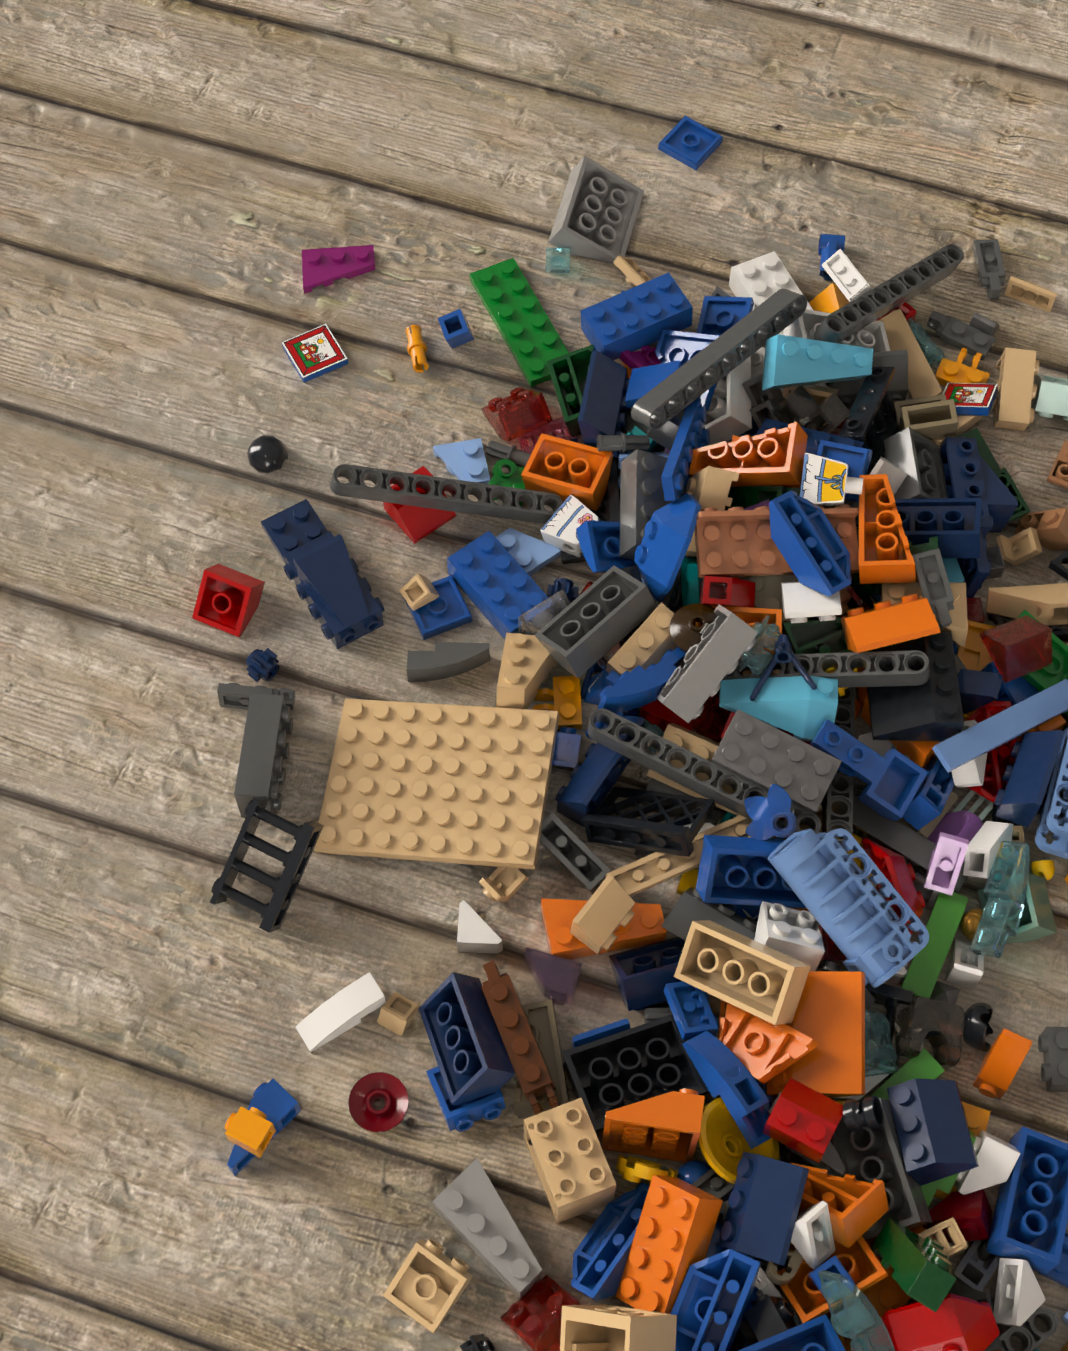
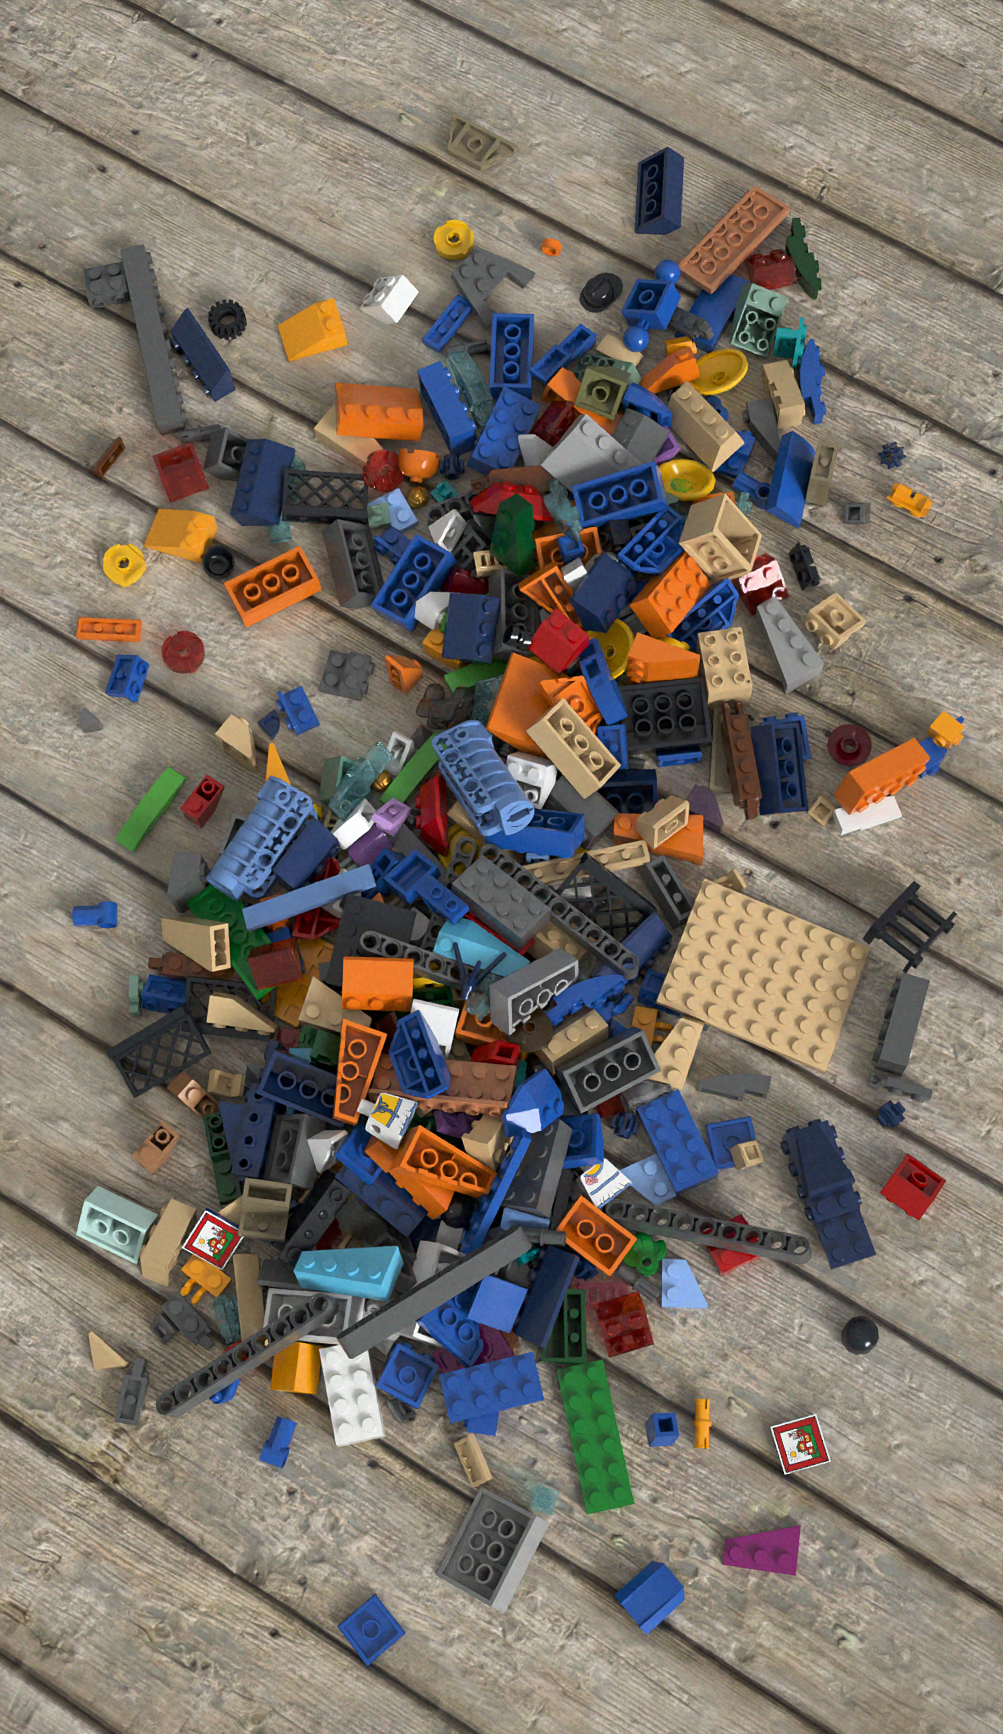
camera: 160 degrees left, 10 degrees up
white slope [457,900,503,954] -> none
blue plate [744,784,797,840] -> none
white tile [822,249,872,302] -> none
dark grey hinge [912,548,954,628] -> none
dark blue slope [958,669,1003,715] -> none
black hair [960,1003,993,1052] -> none
none -> blue slope [614,1561,685,1635]
none -> orange brick [833,738,930,815]

